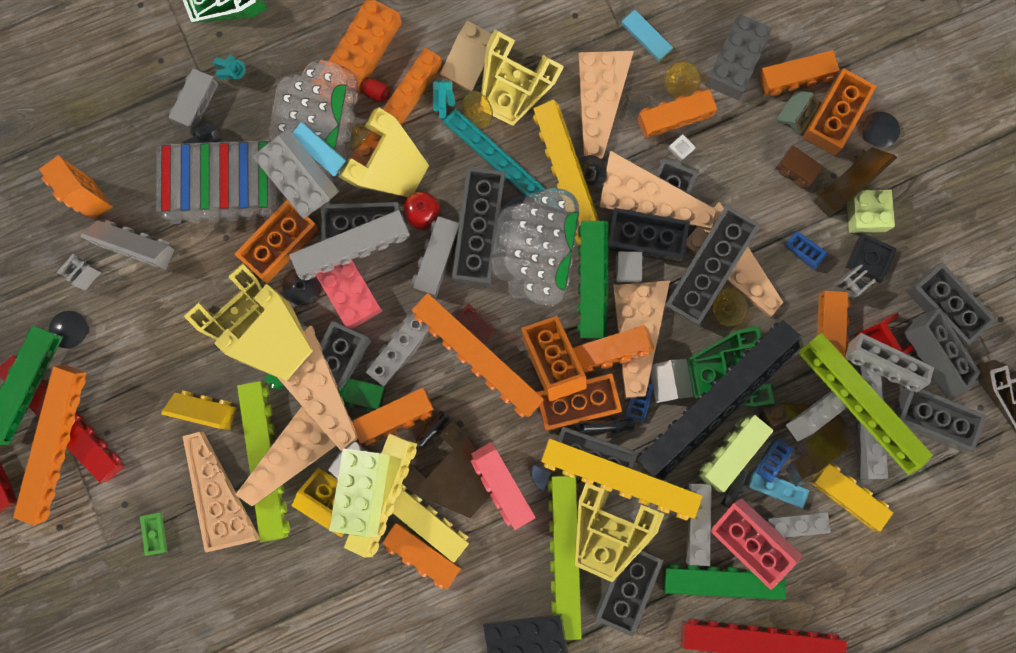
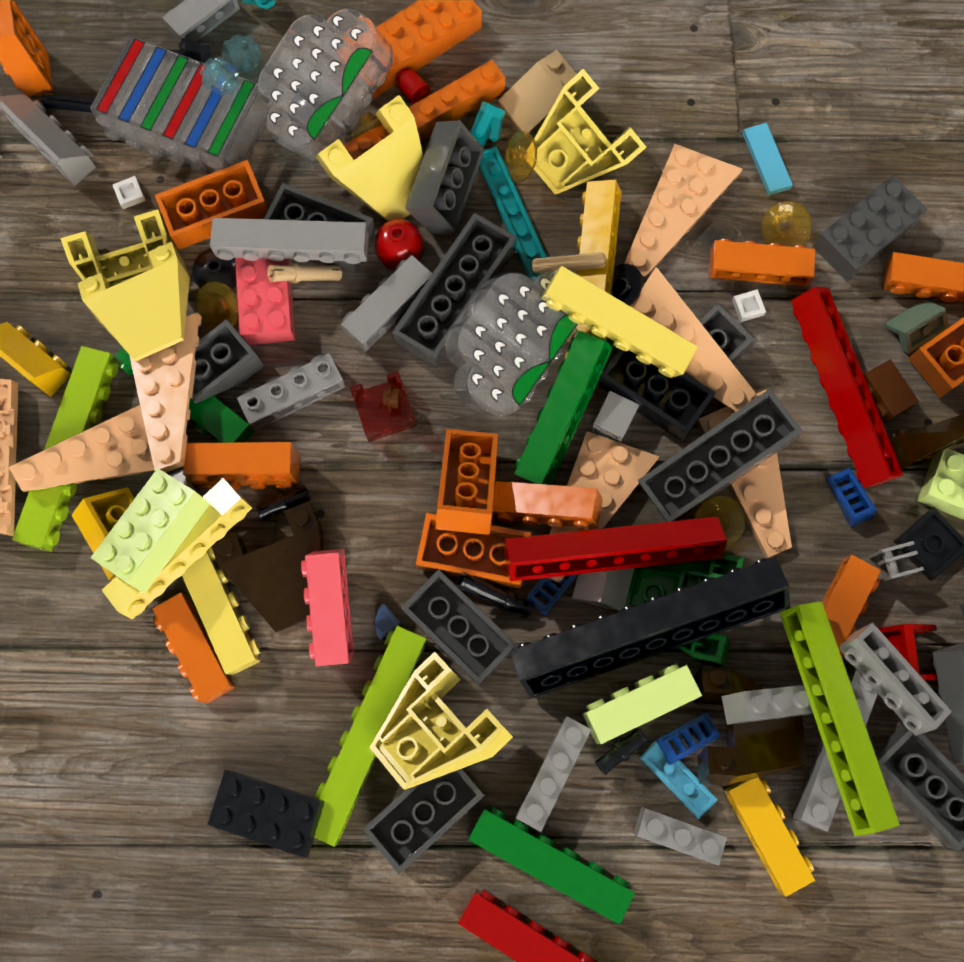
camera: 30 degrees right, 5 degrees down
light grey brick [252,128,339,219] -> none
medium azure tile [293,122,347,176] -> none
orange brick [412,293,544,418] -> none
yellow brick [540,439,702,521] -> none
coral brick [711,499,804,590] -> none
none -> black axle [41,93,113,115]
none -> white tile [113,176,146,209]
none -> clear yellow dish [196,282,239,330]
none -> clear light blue head [200,57,240,97]
none -> clear light blue brick [221,34,261,74]
none -> tan pin [268,263,342,284]
none -> reddish brown plate [383,385,401,411]
none -> dark grey brick [405,120,485,235]
none -> red brick [505,517,727,582]
none -> tan axle [532,252,606,273]
none -> light yellow brick [541,266,698,378]
none -> red brick [791,286,903,488]

